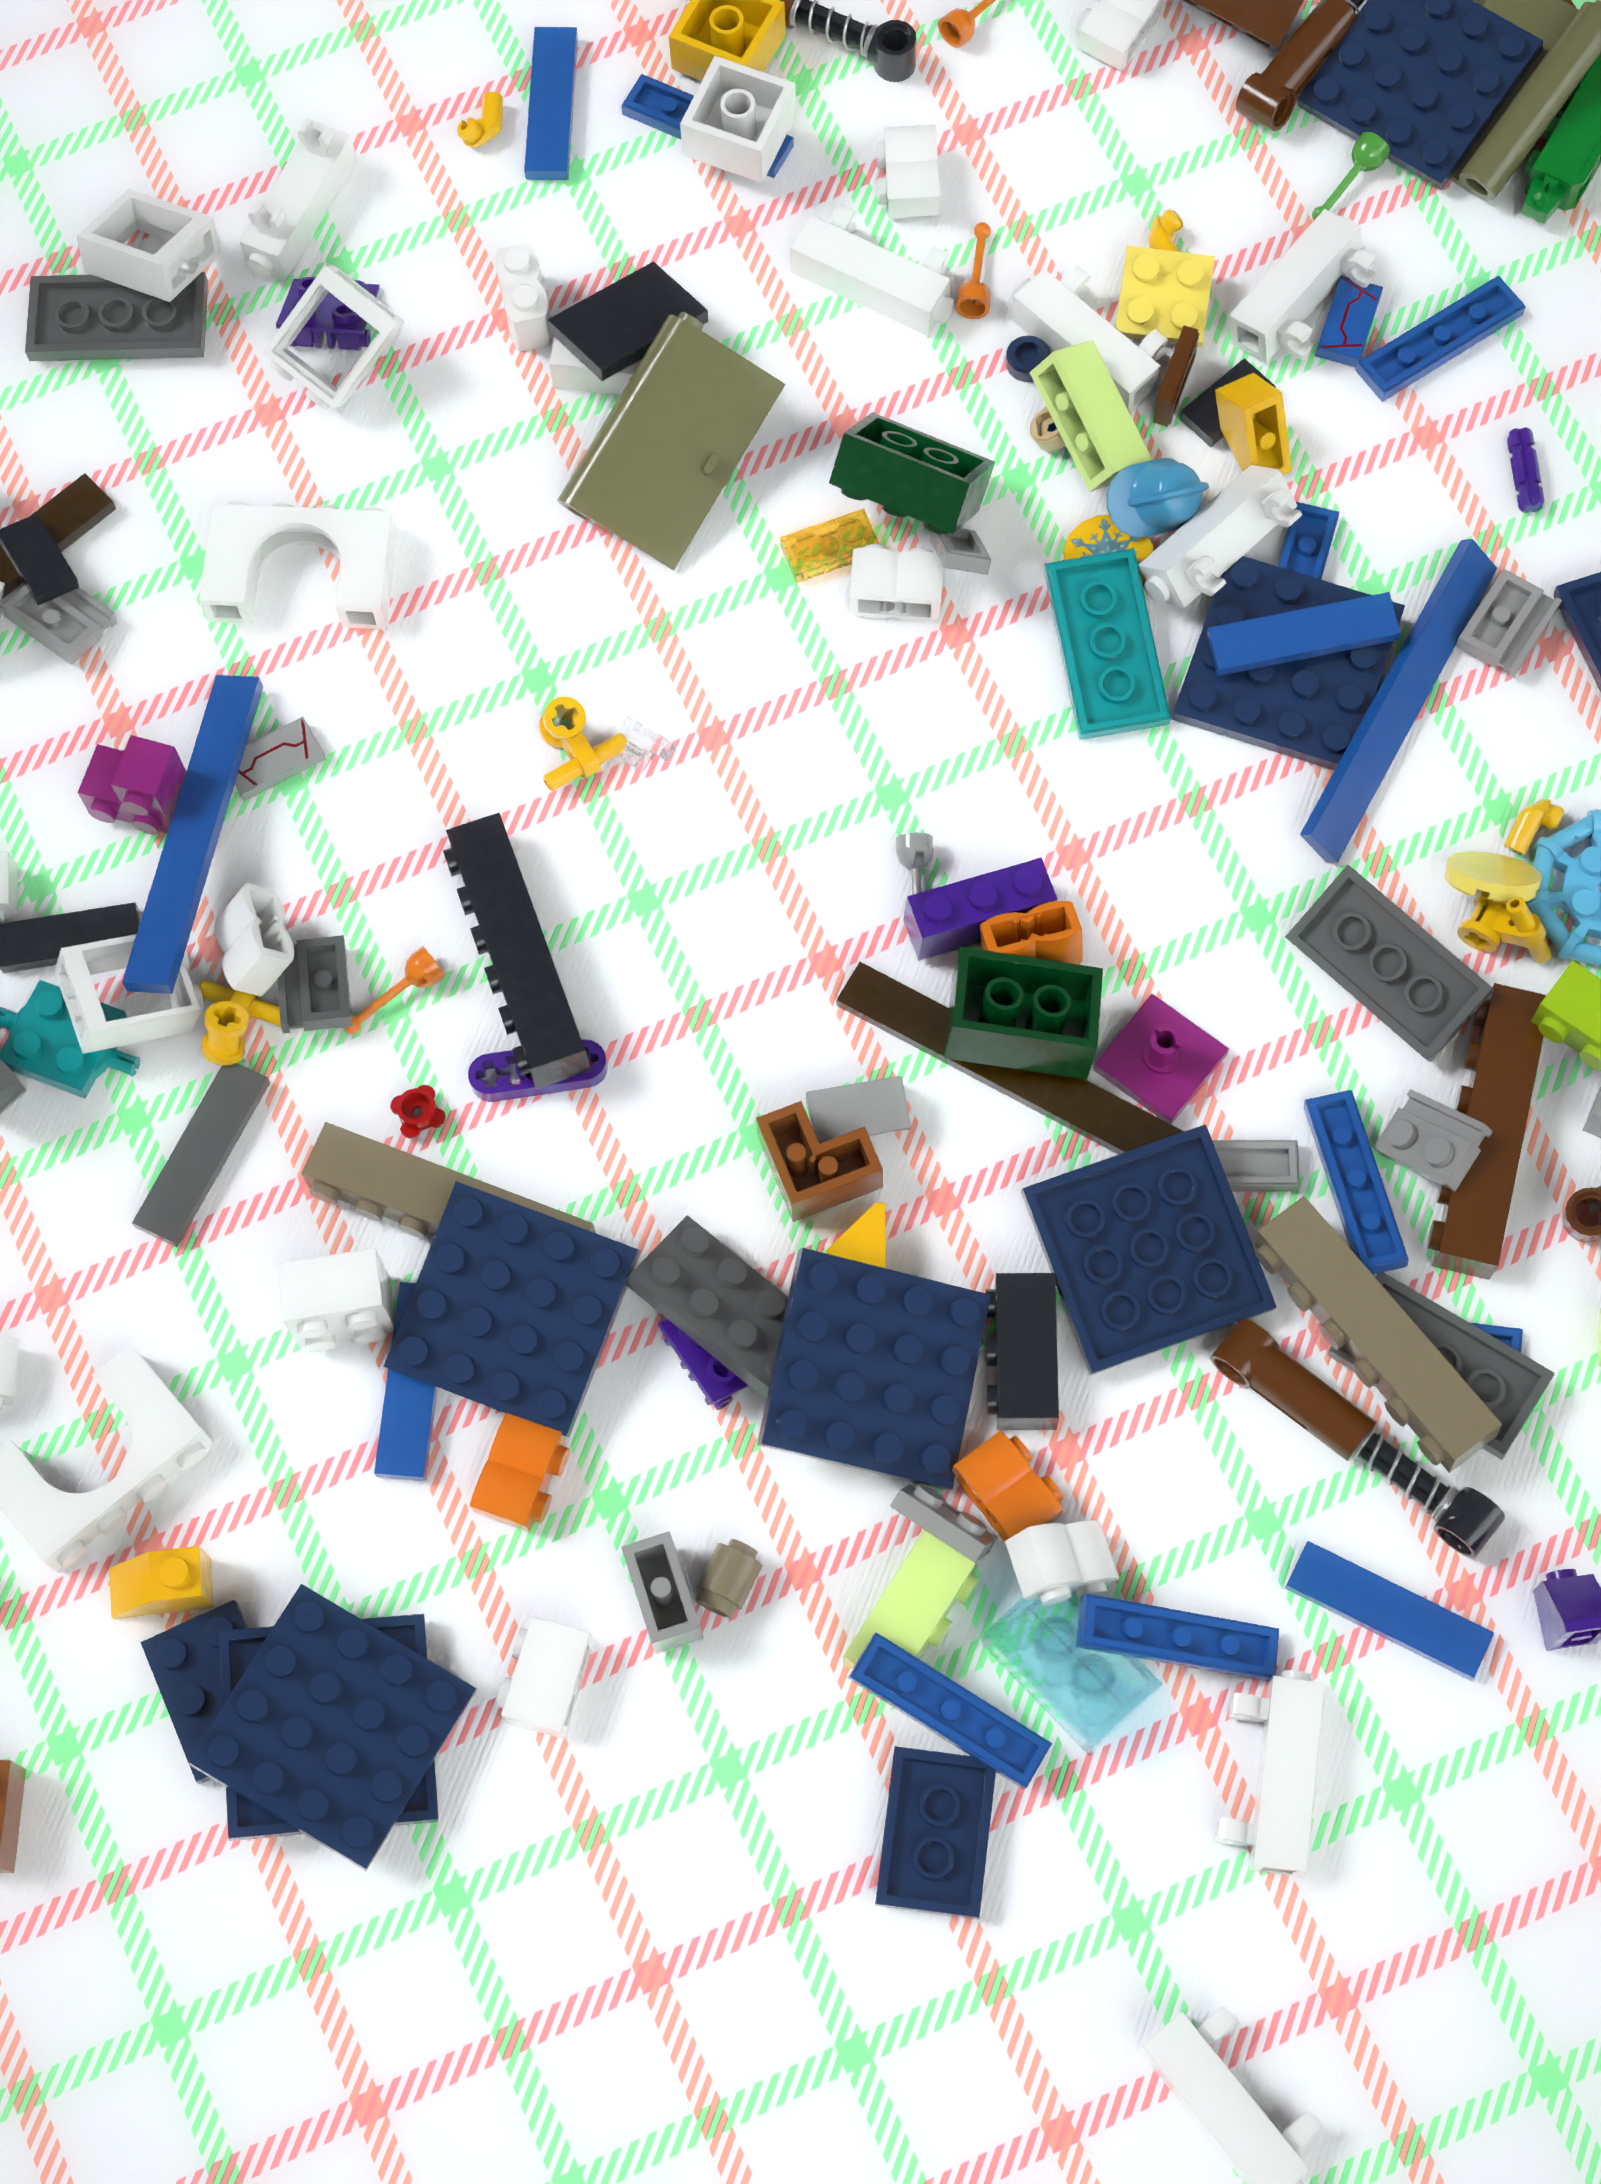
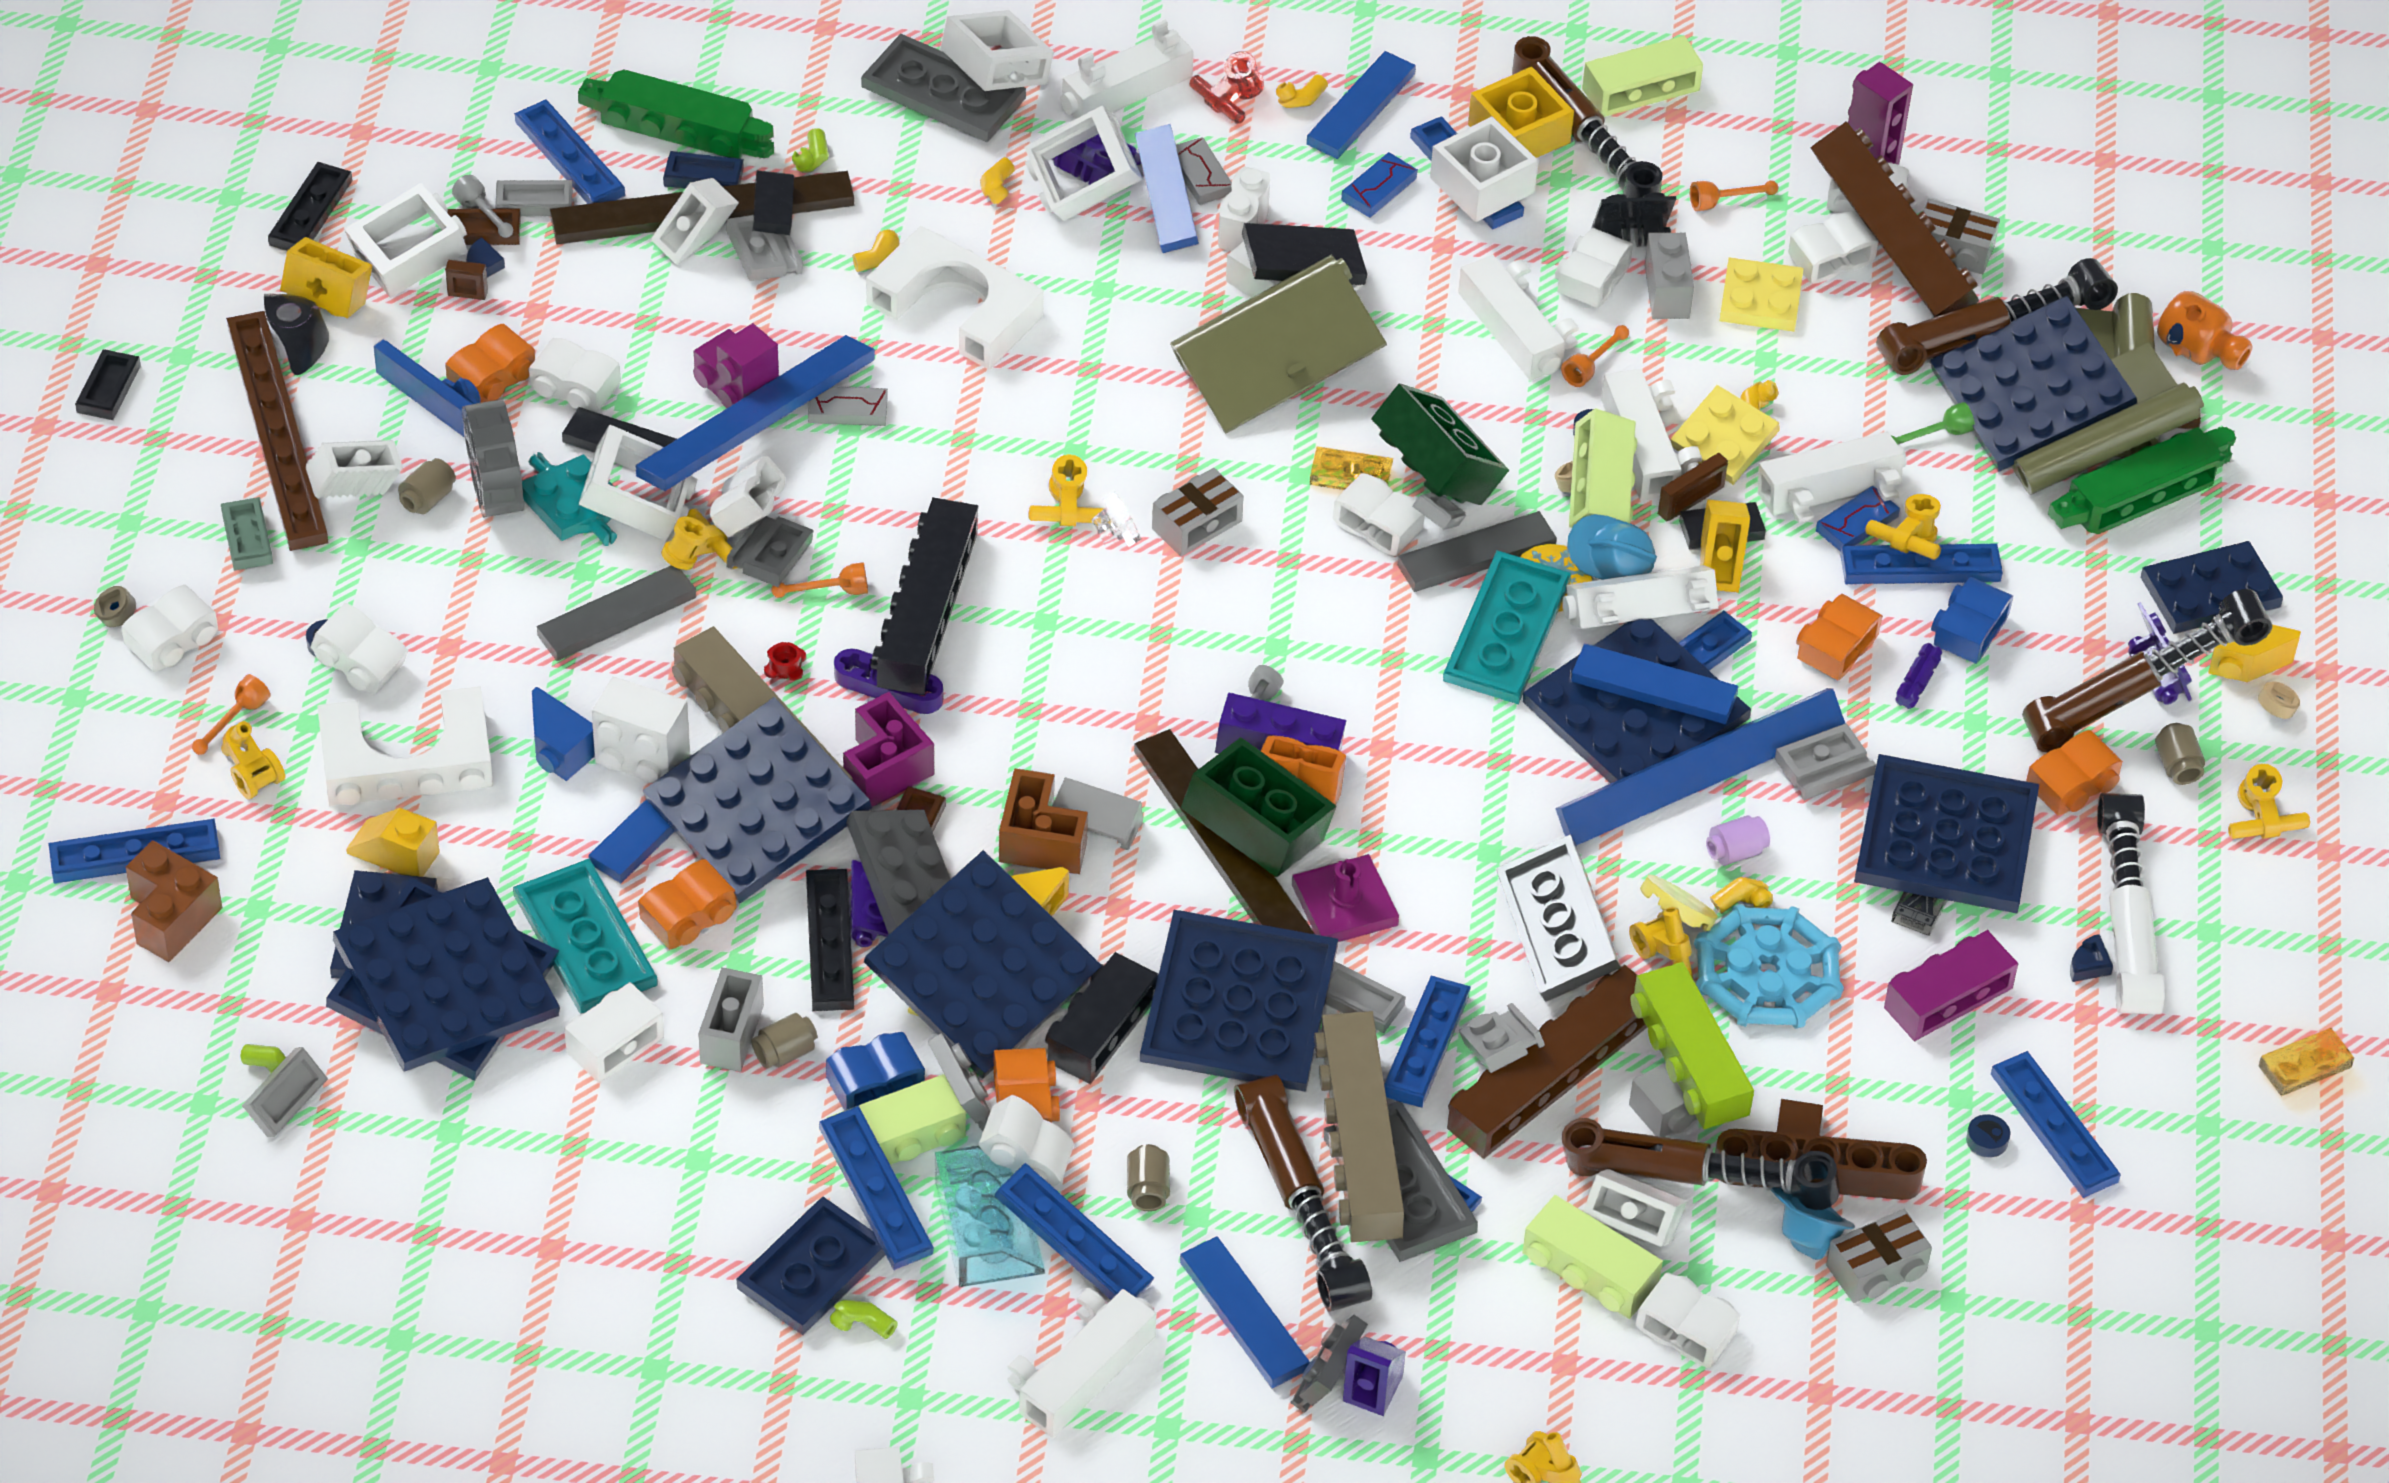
camera: 25 degrees right, 20 degrees down
none -> lime arm [240,1044,286,1073]
none -> light grey tile [241,1047,328,1137]
none -> teal tile [513,858,658,1014]
none -> blue slope [531,687,595,781]
none -> lime arm [792,128,829,173]
none -> black tile [806,869,854,1011]
none -> blue brick [826,1032,925,1111]
none -> lime arm [829,1300,898,1339]
none -> magenta brick [843,692,935,807]
none -> yellow arm [852,229,900,272]
none -> reddish brown tile [896,786,946,832]
none -> yellow arm [980,157,1015,204]
none -> dark tan brick [1127,1144,1170,1212]
none -> tile [1135,123,1199,253]
none -> light grey brick [1152,468,1244,557]
none -> light grey tile [1176,137,1232,205]
none -> clear red piece [1189,51,1264,124]
none -> dark grey plate [1290,1314,1368,1413]
none -> blue tile [1341,152,1418,218]
none -> dark grey tile [1397,511,1557,592]
none -> black hinge [1591,192,1677,247]
none -> light grey brick [1644,232,1694,319]
none -> lavender brick [1706,815,1770,866]
none -> light yellow plate [1719,257,1804,332]
none -> orange brick [1796,593,1883,681]
none -> yellow piece [1865,494,1941,560]
none -> blue brick [1931,577,2014,664]

